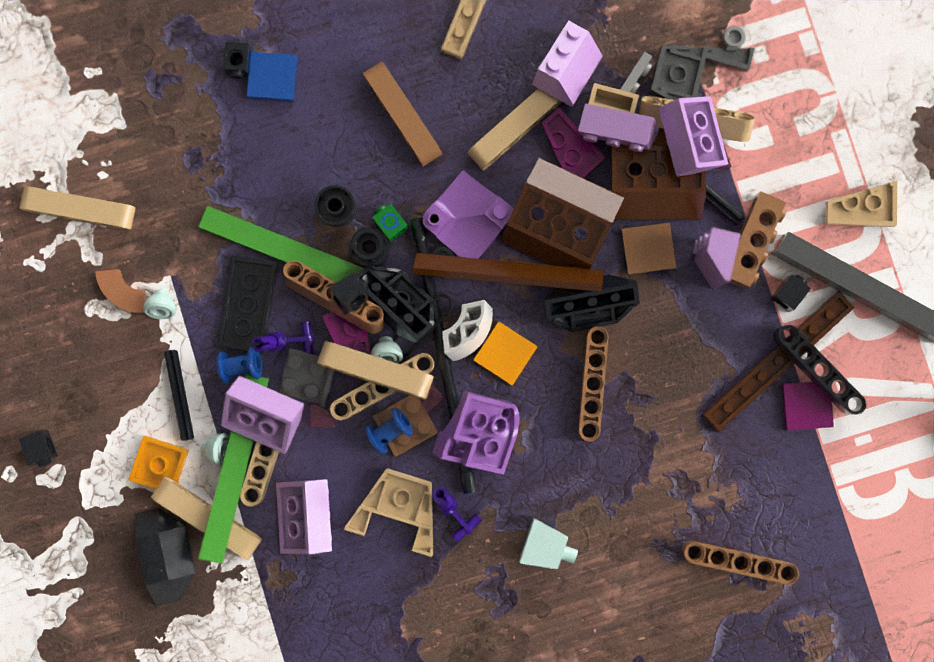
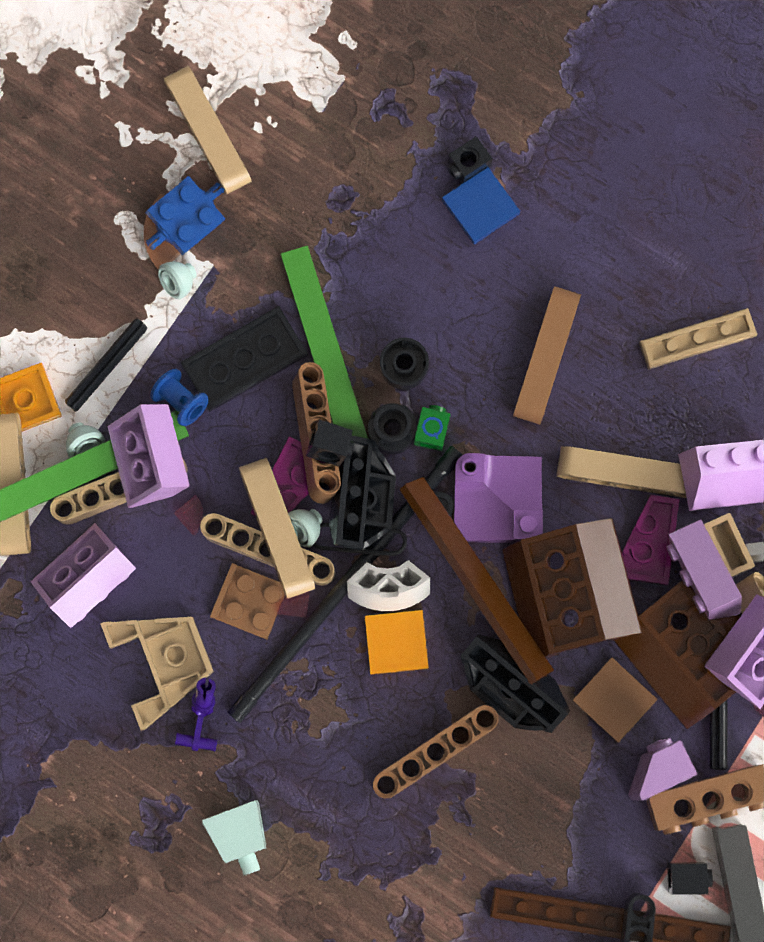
camera: 55 degrees right, 5 degrees down
dark purple pin [252,321,314,354] -> none
dark grey piece [278,348,335,407] -> none
blue hose [365,408,413,454] -> none
medium lavender slope [432,391,520,474] -> none
none -> blue plate [145,176,225,256]

